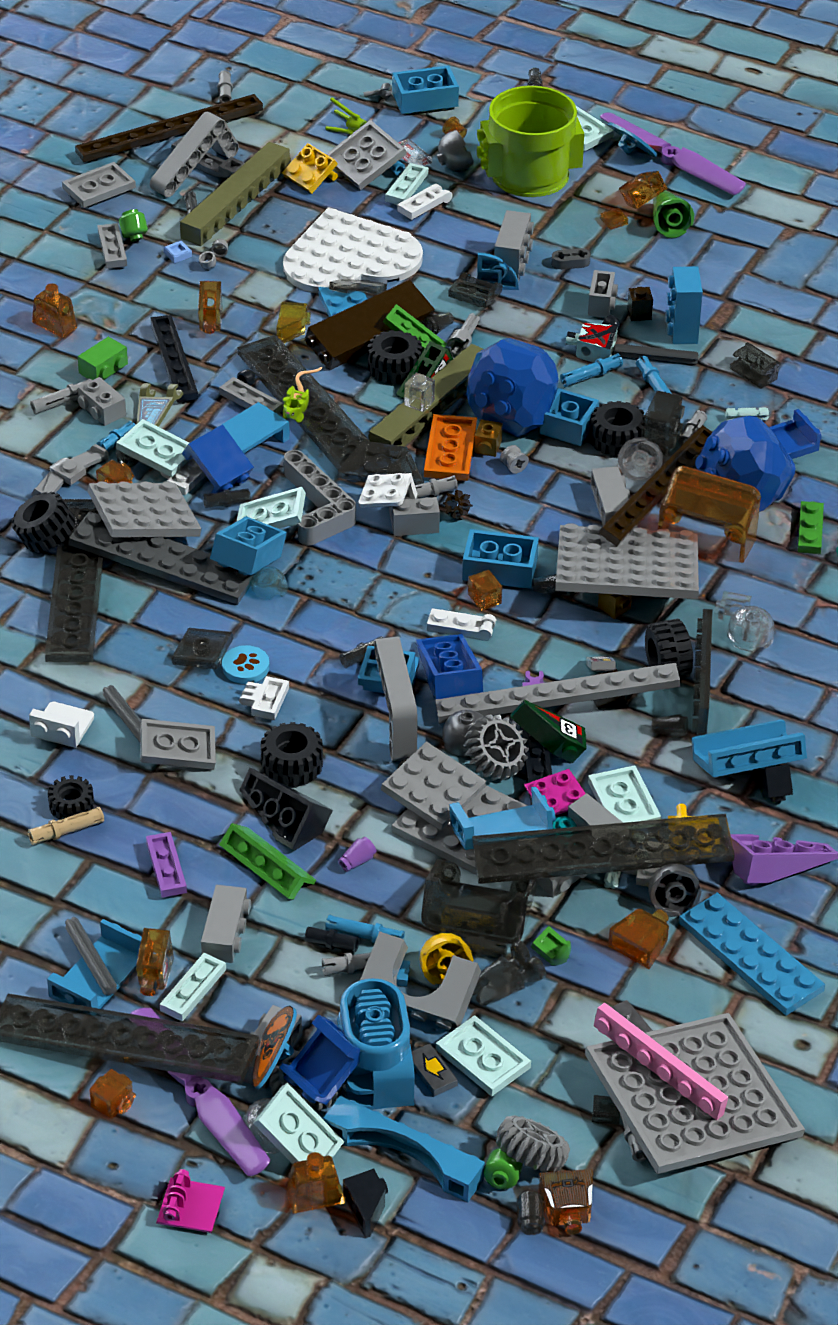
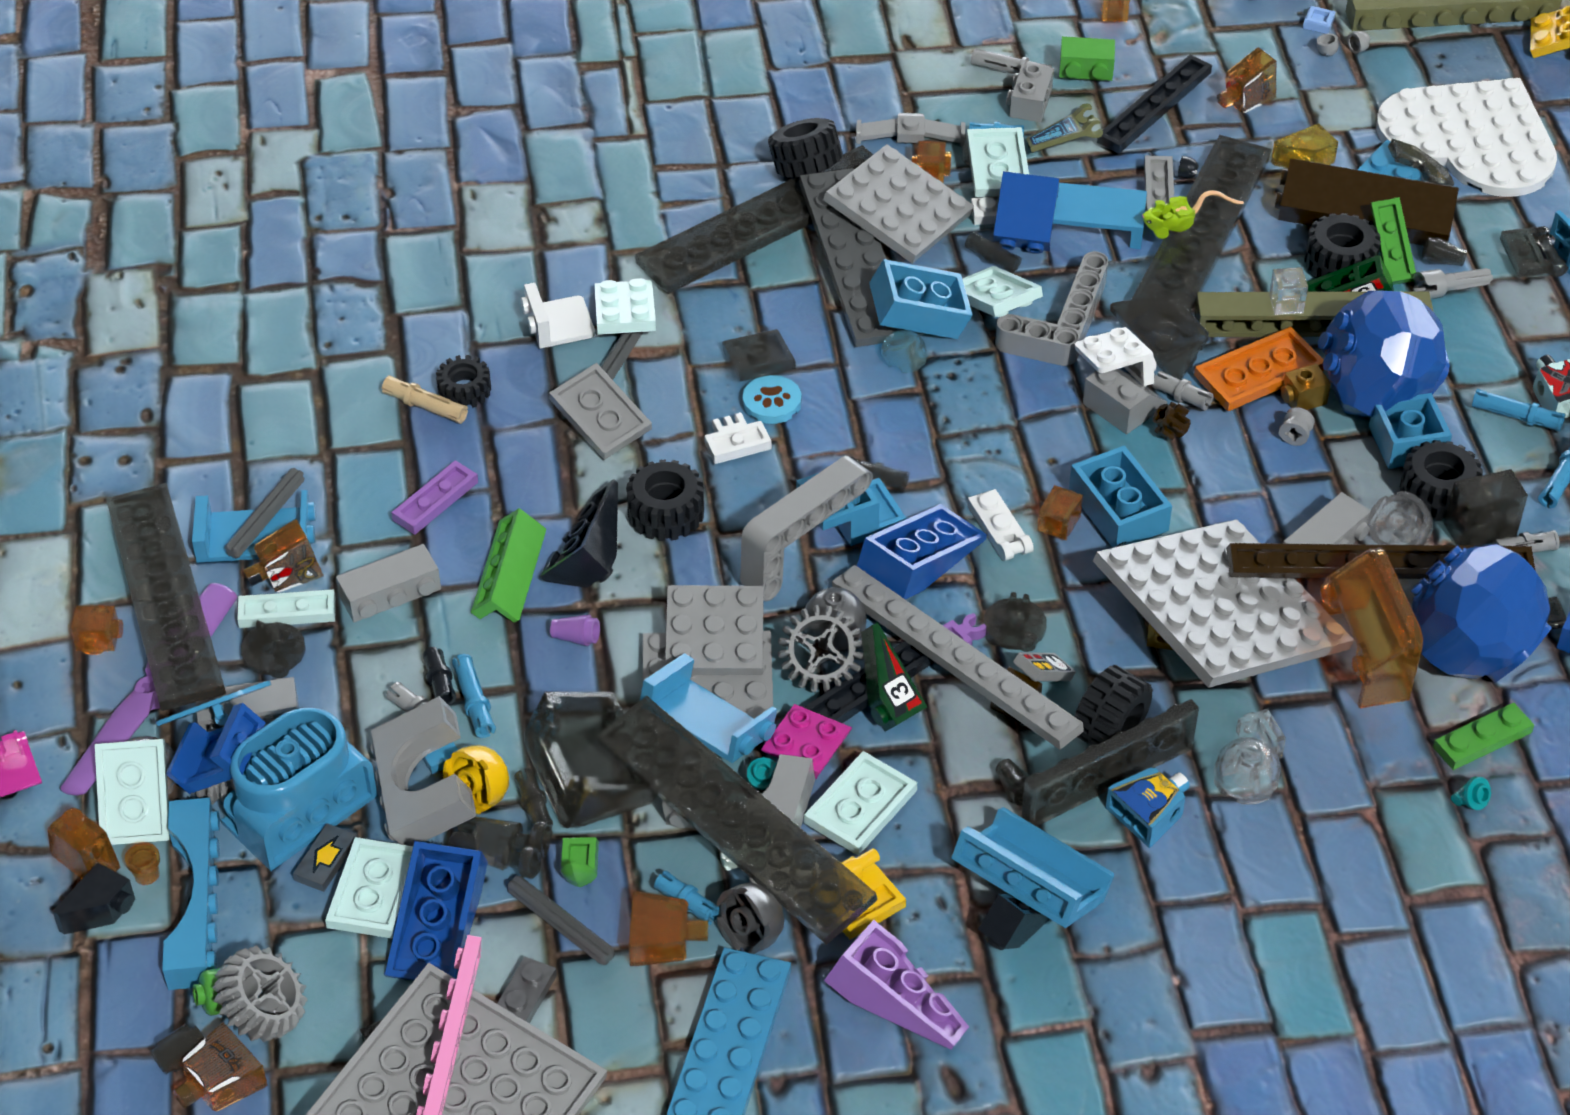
camera: 55 degrees right, 5 degrees up
none -> clear orange piece [125,842,160,885]
none -> clear smoke plate [241,620,306,678]
none -> blue slope [385,841,488,981]
none -> dark grey axle [507,875,615,965]
none -> light aqua plate [595,279,656,335]
none -> dark azure pin [654,870,720,926]
none -> clear smoke plate [984,592,1047,652]
none -> torso [1105,767,1190,848]

